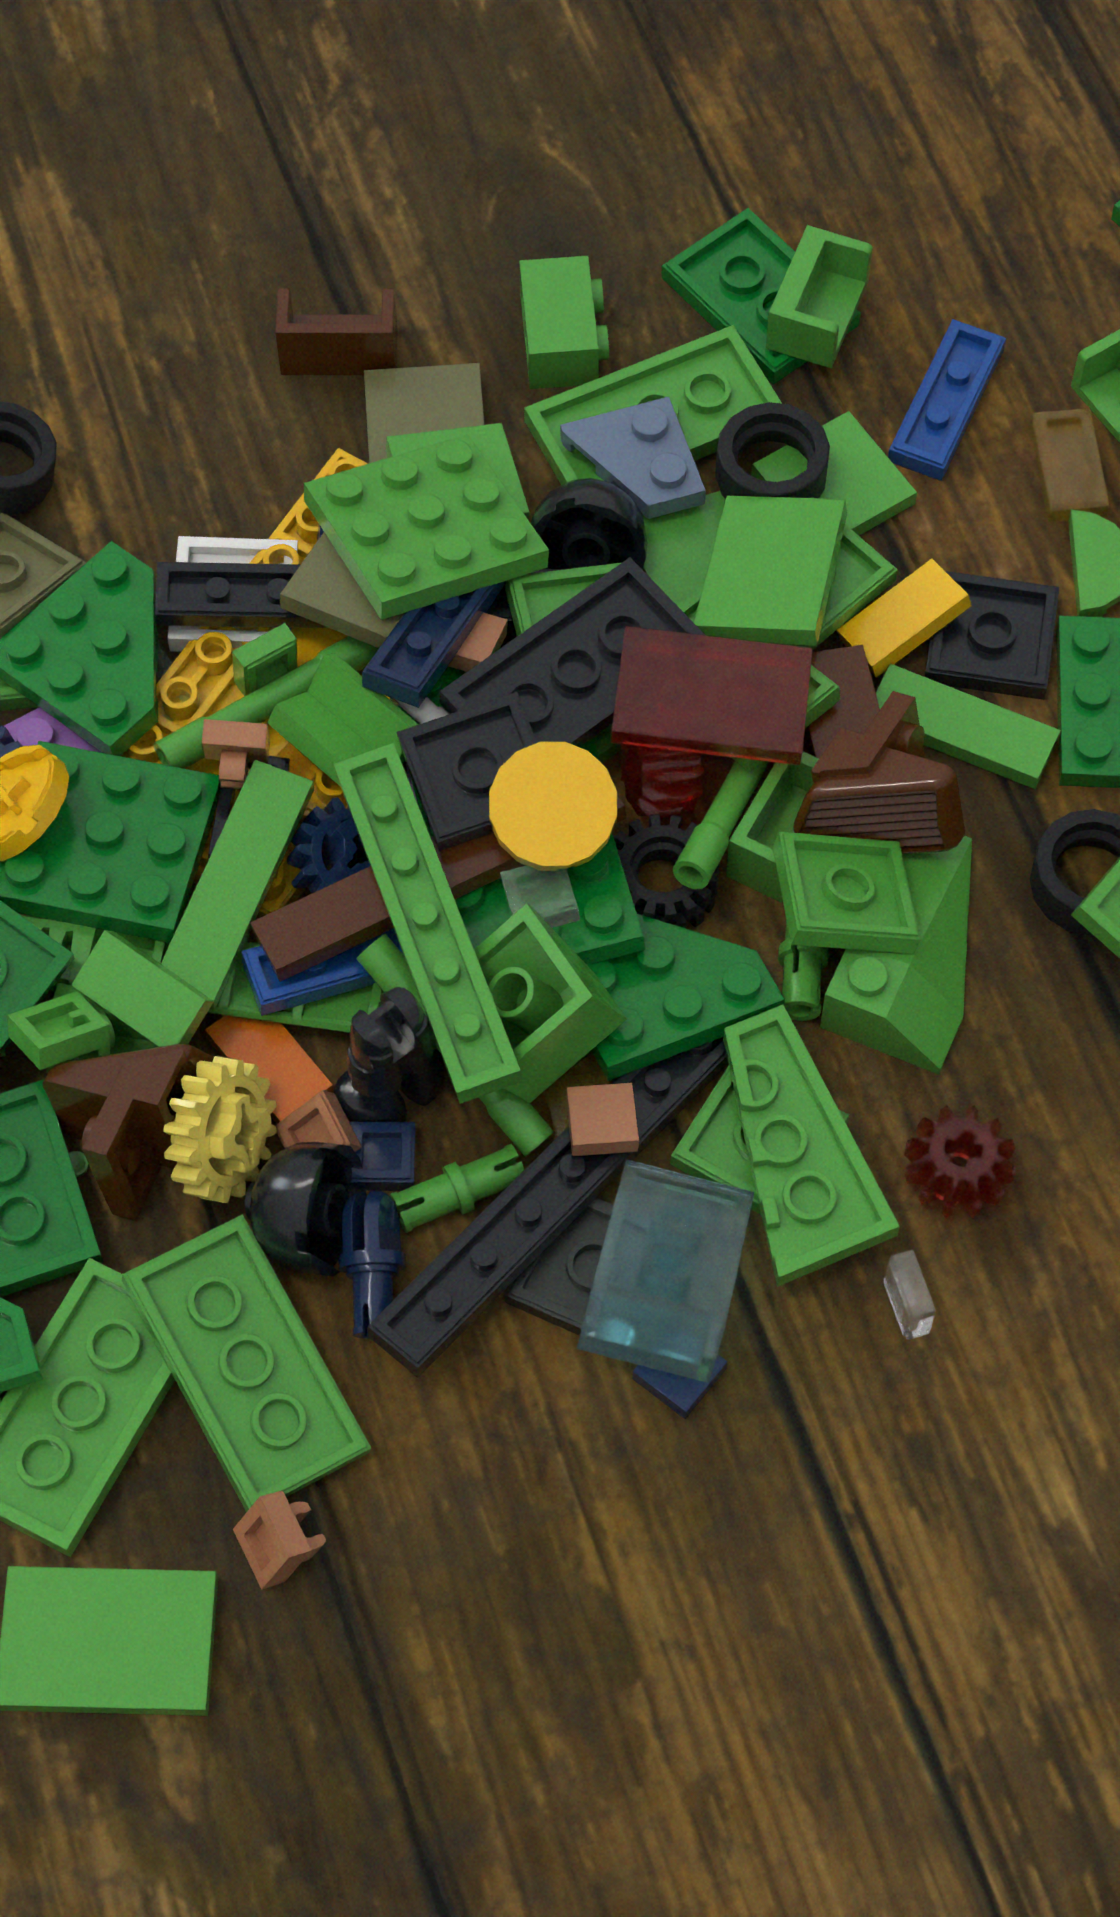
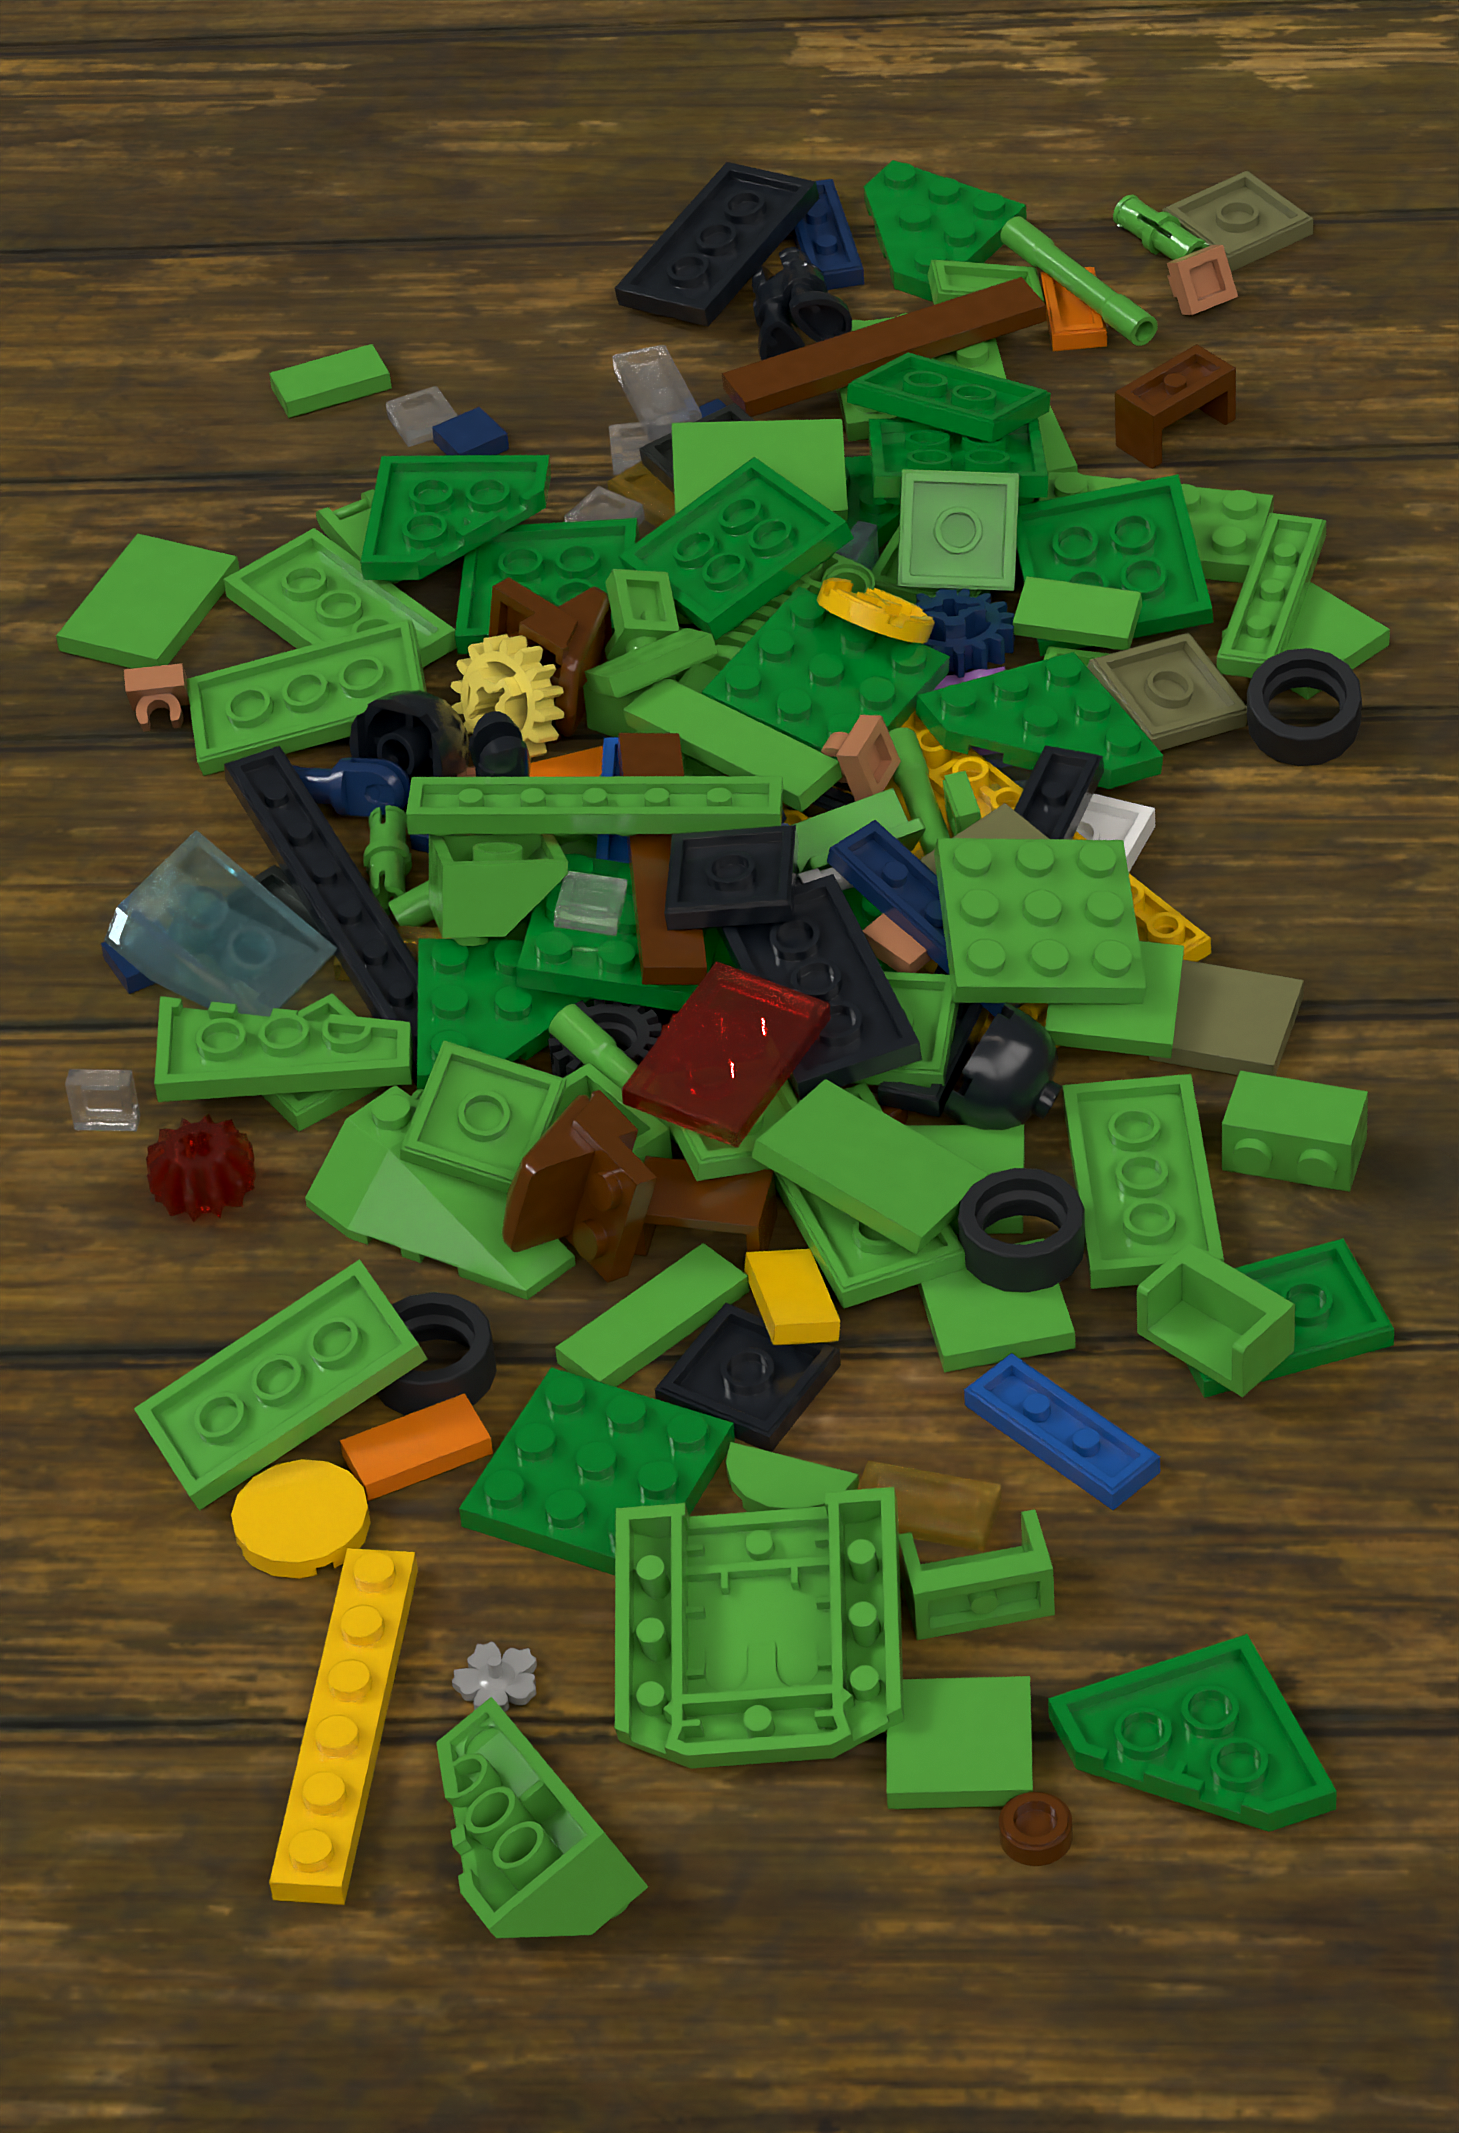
camera: 115 degrees right, 20 degrees down
reddish brown panel [275,288,398,375] -> none
yellow tile [489,742,617,871] -> none
sand blue wing [560,397,706,519] -> none
nougat tile [566,1083,639,1156] -> none

